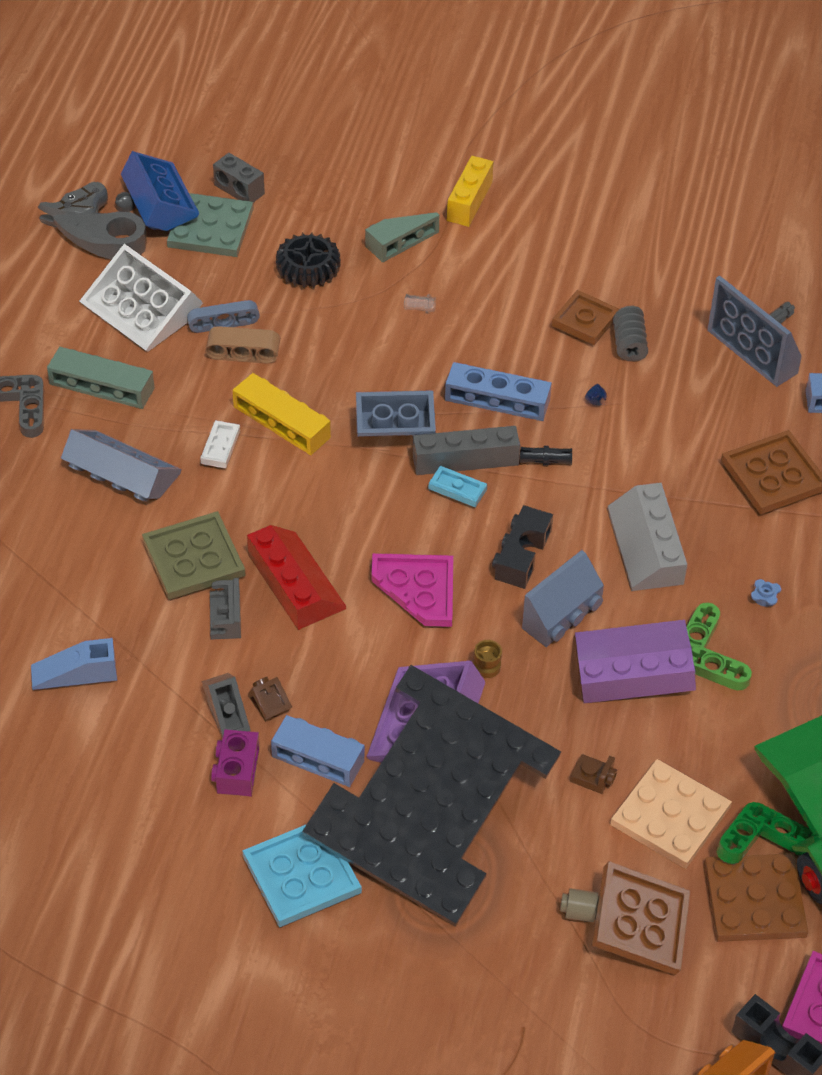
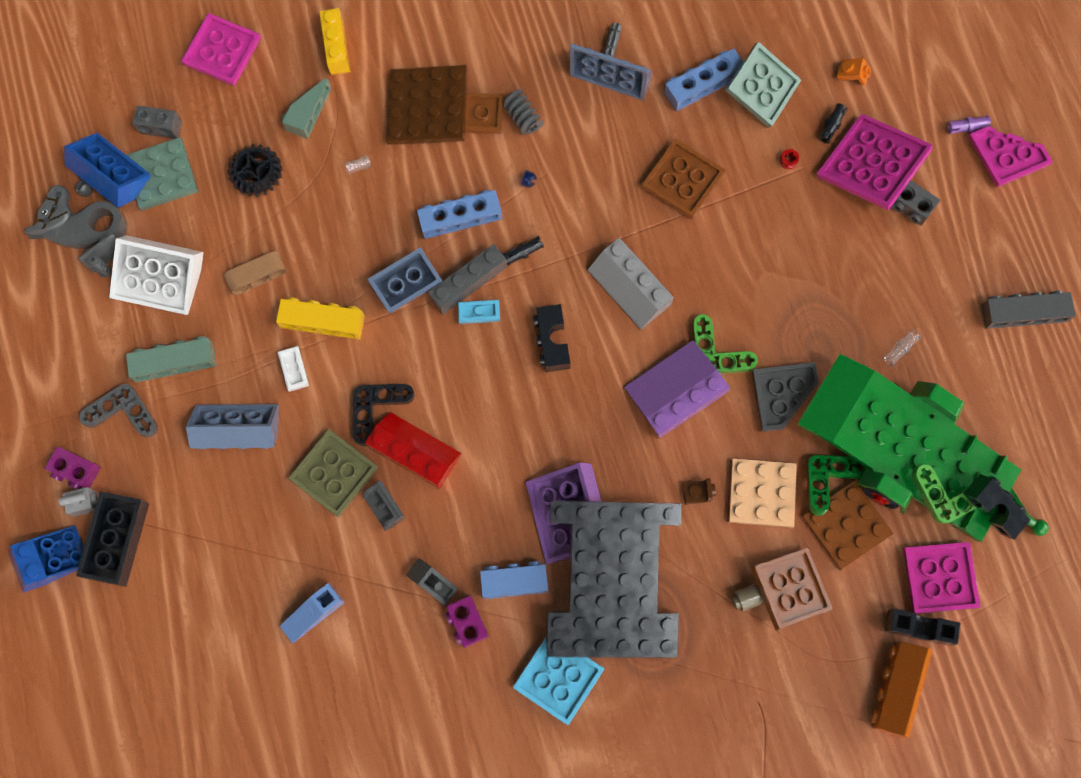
camera: 25 degrees left, 25 degrees up
sand blue beam [187,300,260,333] -> none
reddish brown bracket [248,677,292,721] -> none
dark pink plate [372,553,453,627] -> none
pearl gold wheel [474,640,502,678] -> none
sand blue slope [522,550,604,647] -> none
medium blue plate [751,579,781,607] -> none
none -> dark grey hinge [78,233,116,278]
none -> dark pink plate [181,13,261,86]
none -> black beam [353,384,415,446]
none -> reddish brown plate [386,65,468,145]
none -> dark grey plate [752,362,819,432]

